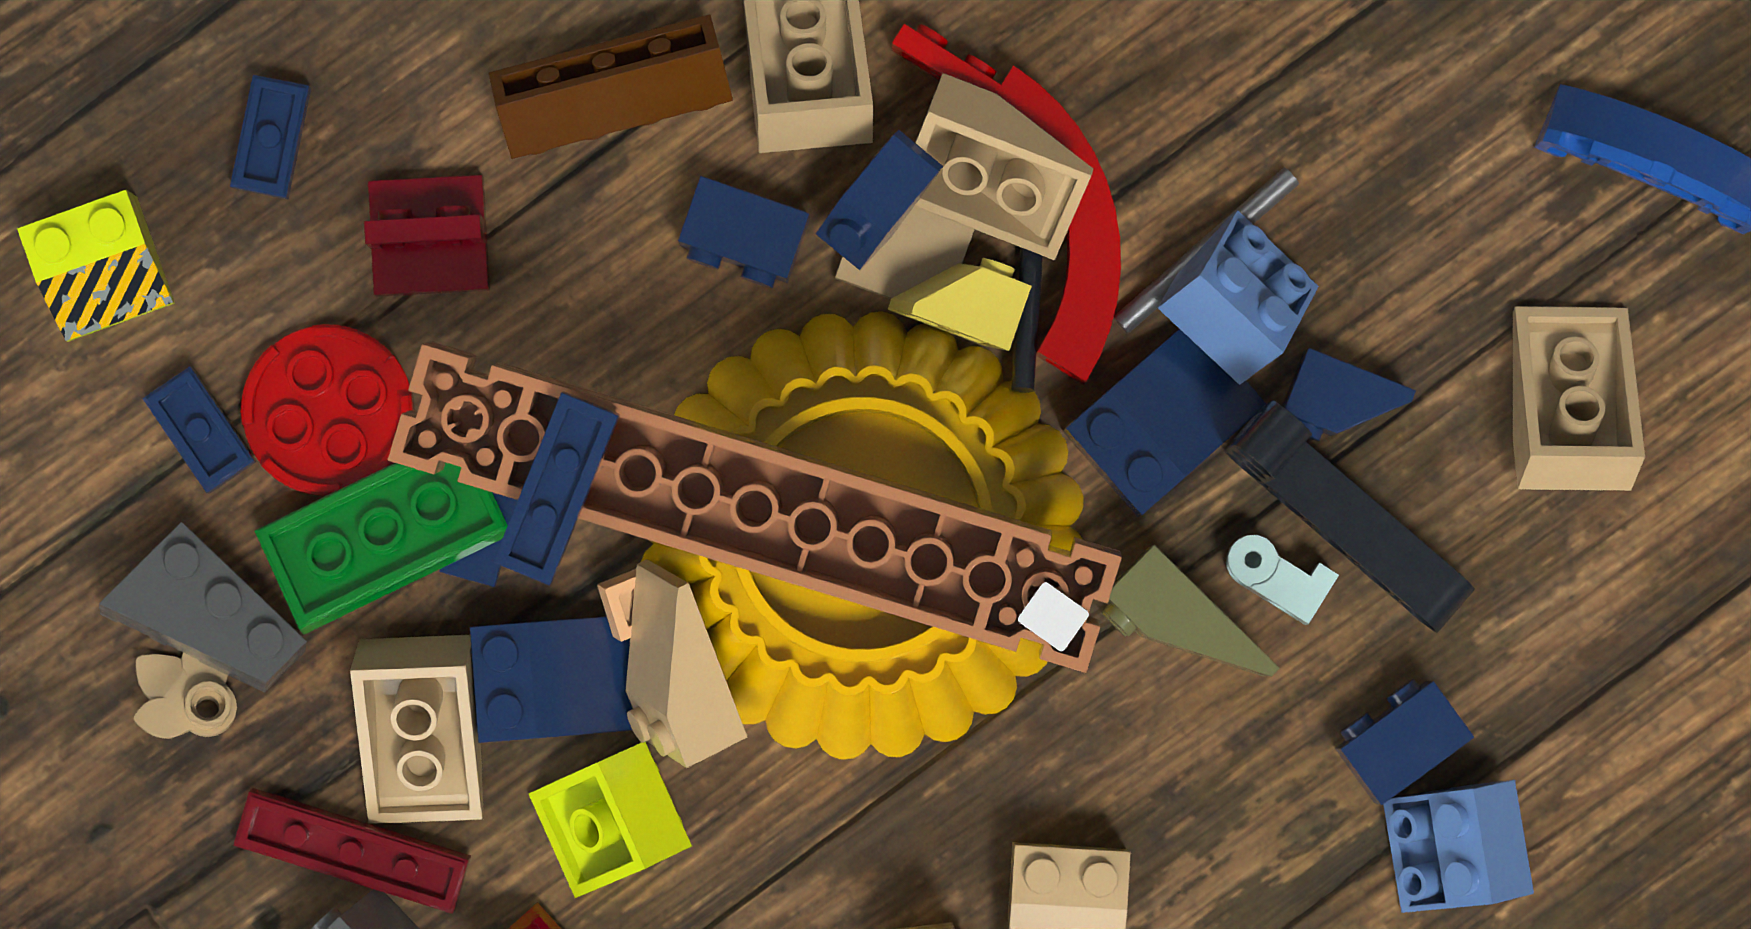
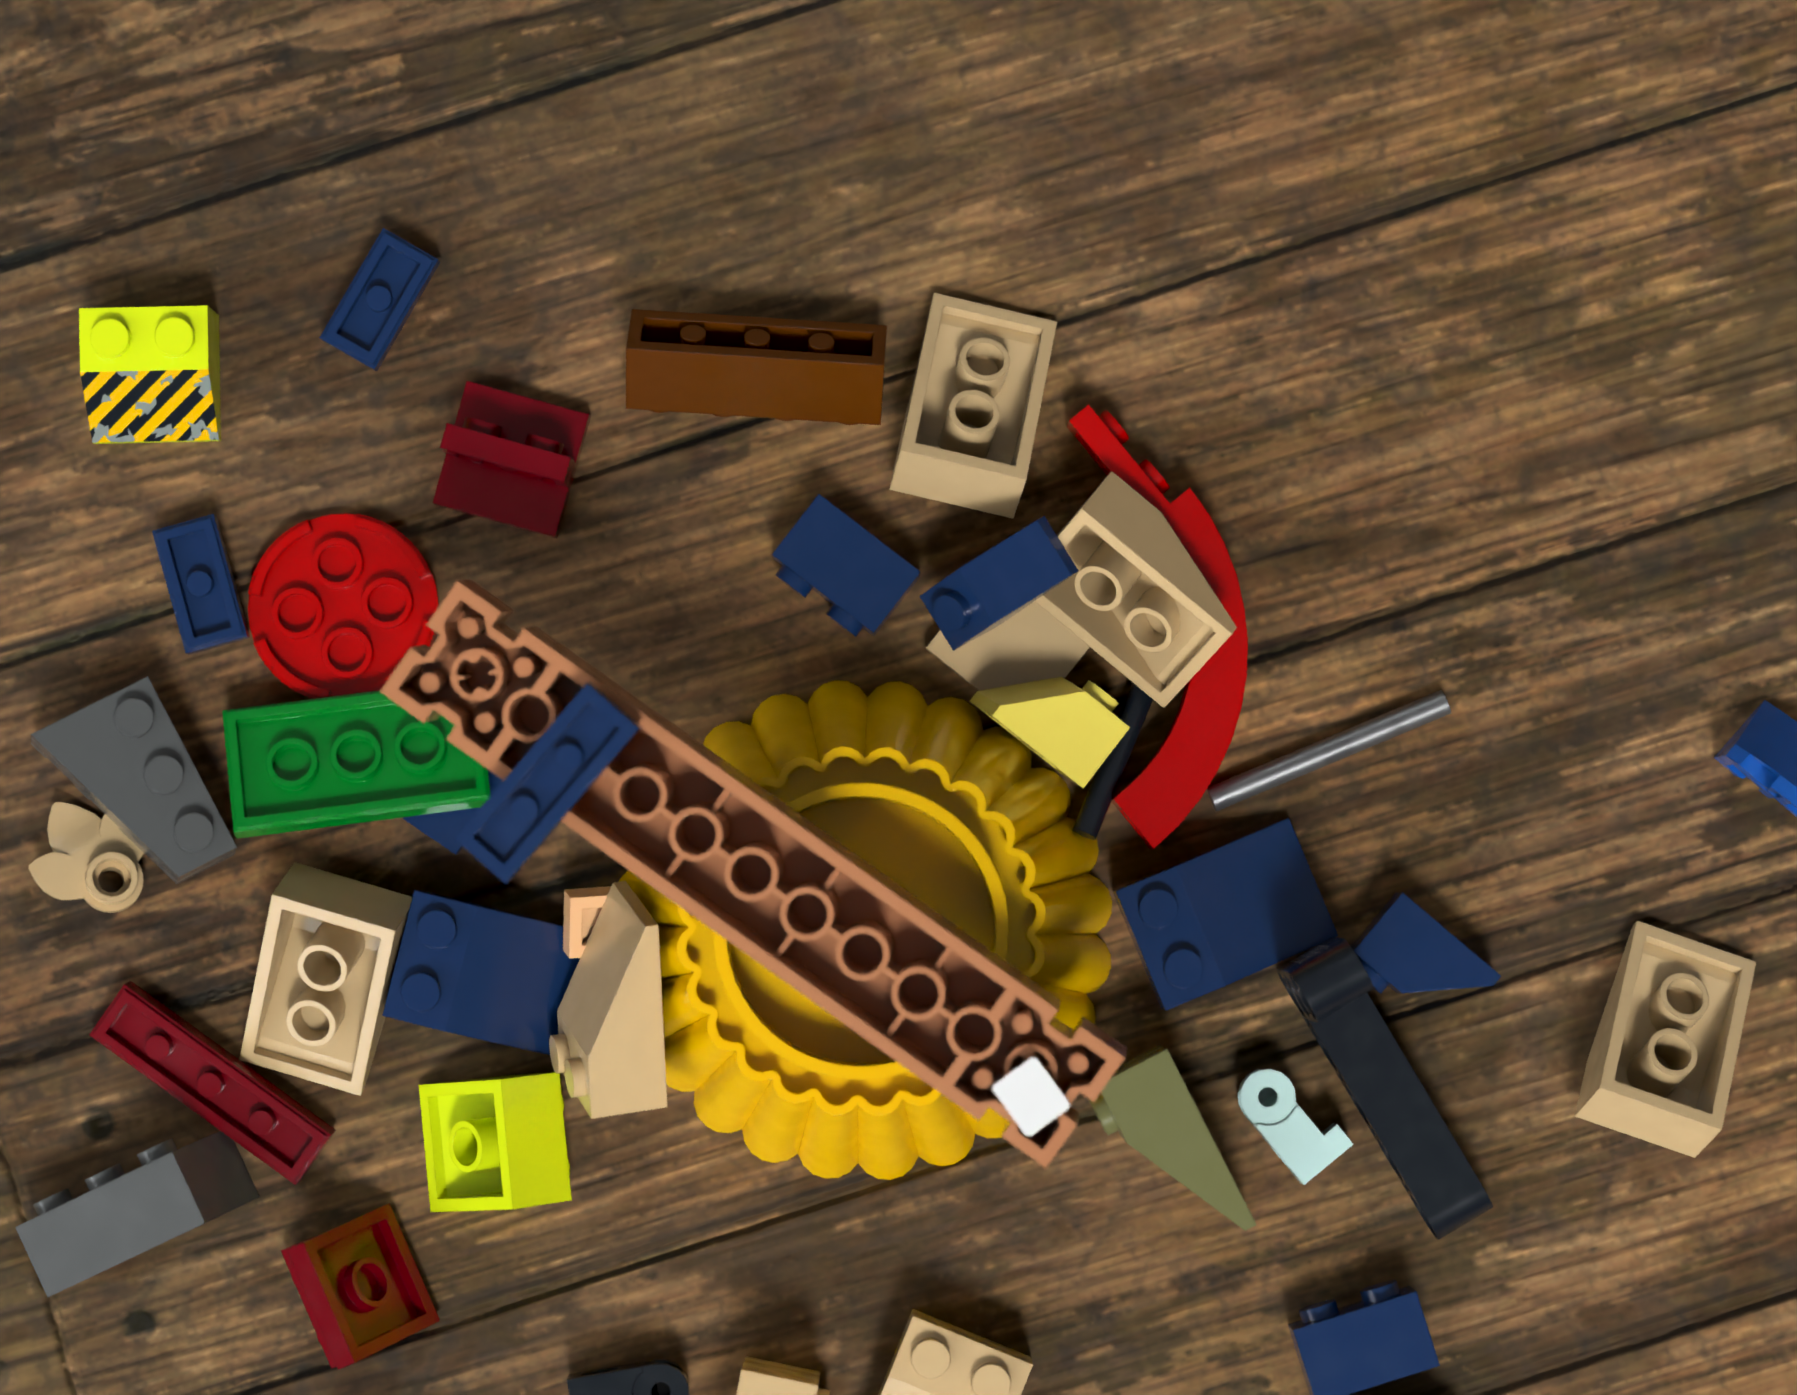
camera: 25 degrees right, 0 degrees up
medium blue slope [1158,210,1319,385] -> none

